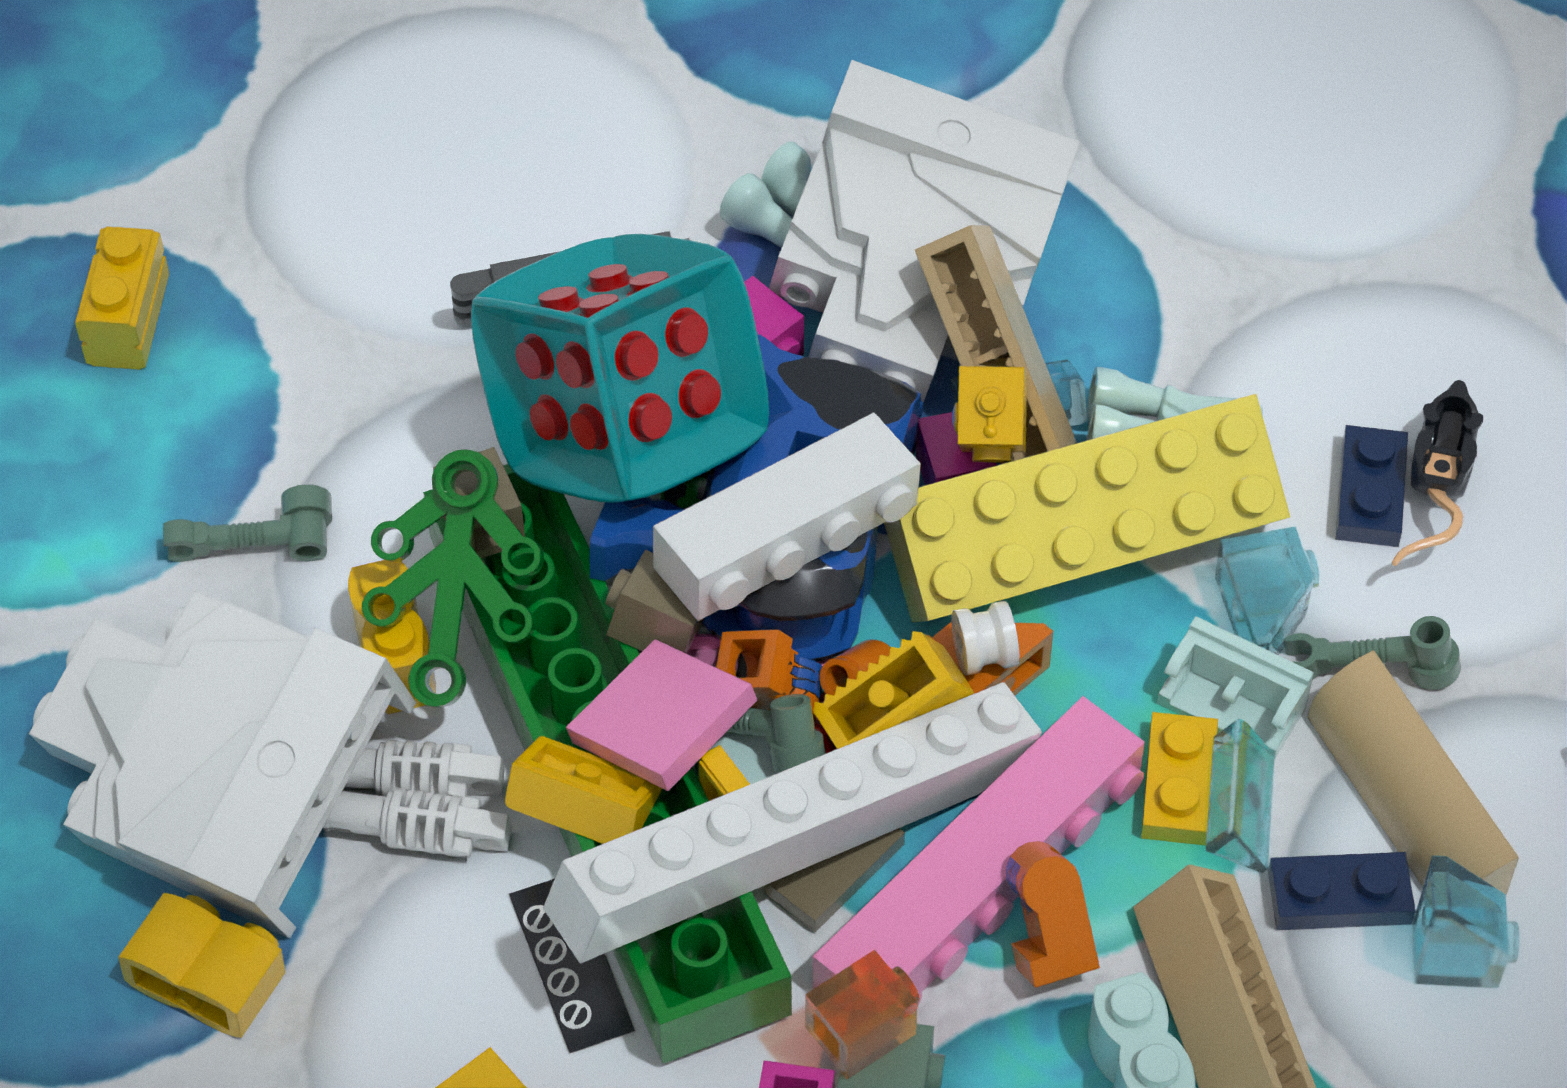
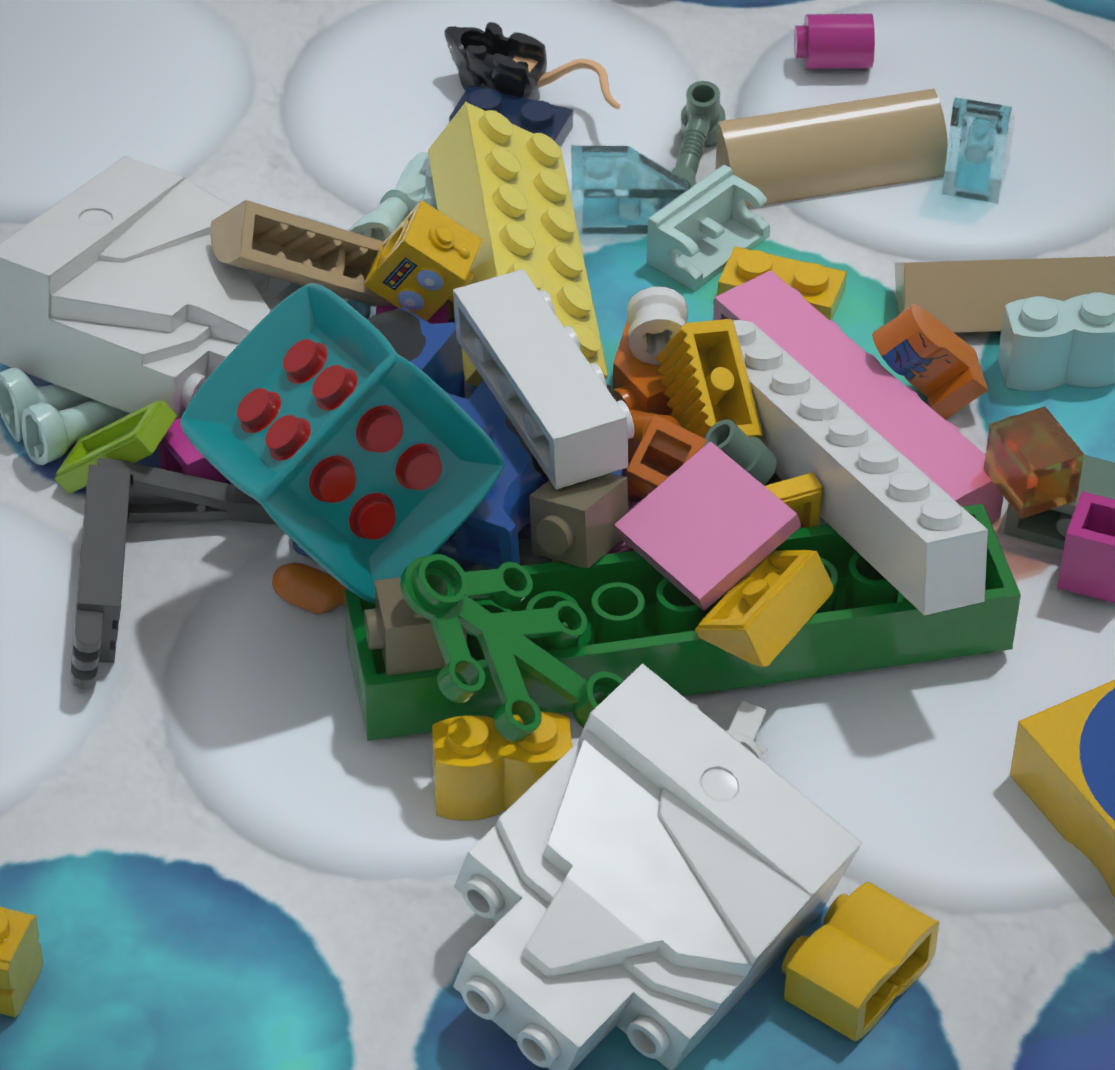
camera: 80 degrees left, 10 degrees down
sand green brick [163,485,332,562] -> none
black sticker [509,879,635,1053] -> none
clear light blue slope [1206,719,1275,873] -> none
dark blue plate [1268,852,1416,930] -> none
none -> lime tile [55,400,177,494]

